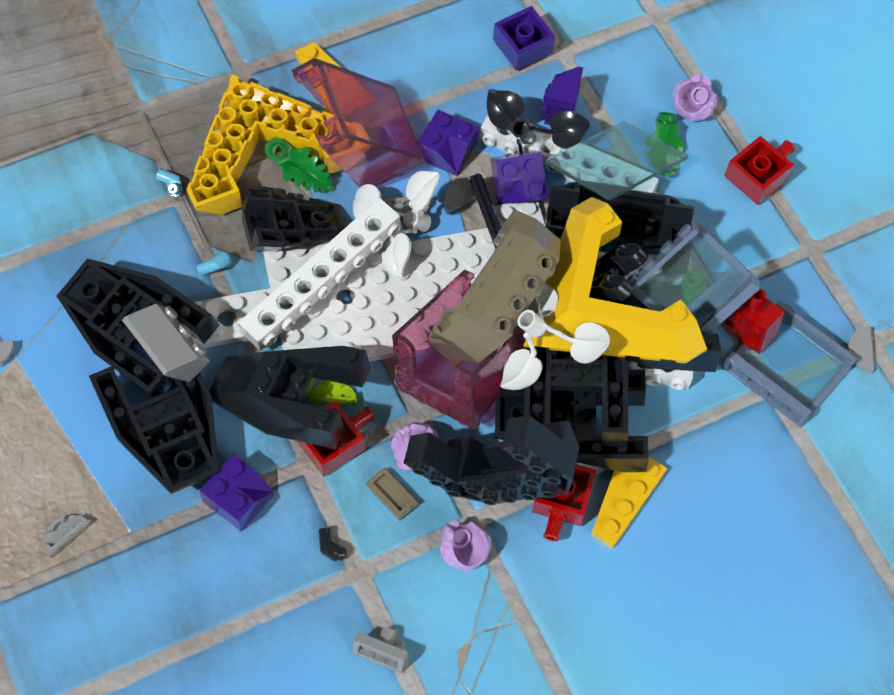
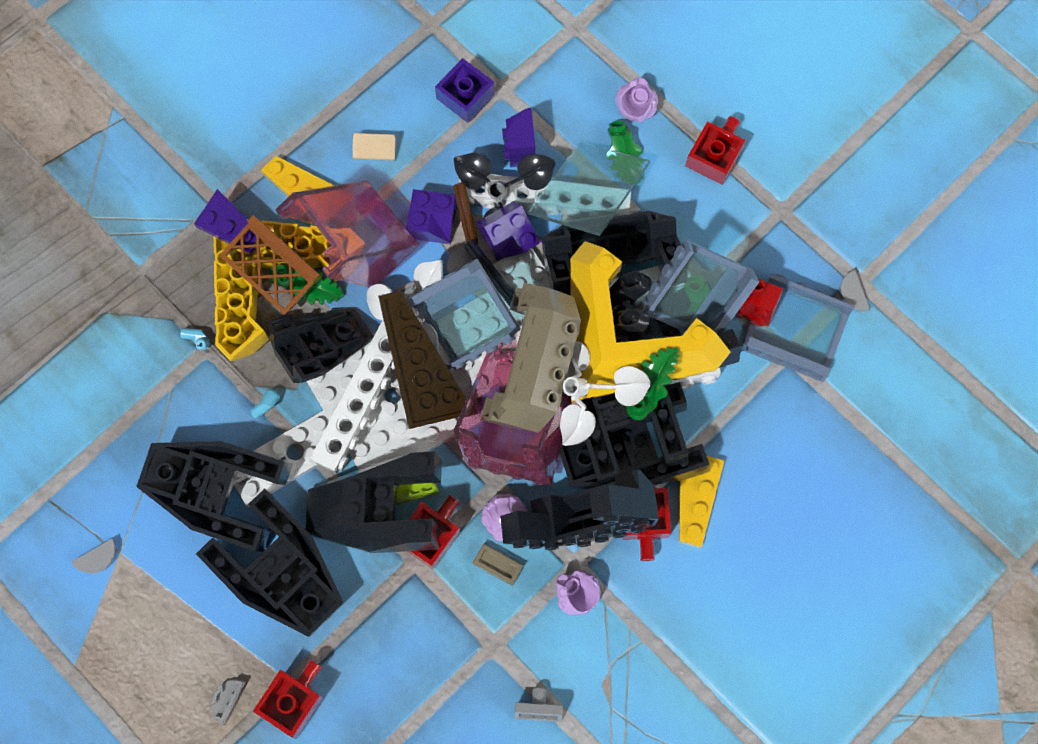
camera: 15 degrees left, 10 degrees up
light grey slope [122,304,210,382] -> none
dark purple slope [199,453,274,531] -> none
black arm [318,528,347,561] -> none
none -> dark purple wing [194,189,261,255]
none -> dark orange fence [219,215,323,315]
none -> red brick [253,659,324,739]
none -> tan slope [353,133,396,161]
none -> dark brown wing [378,291,475,429]
none -> clear light blue panel [406,259,521,370]
none -> reddish brown axle [453,183,478,244]
none -> green plant [626,347,680,420]

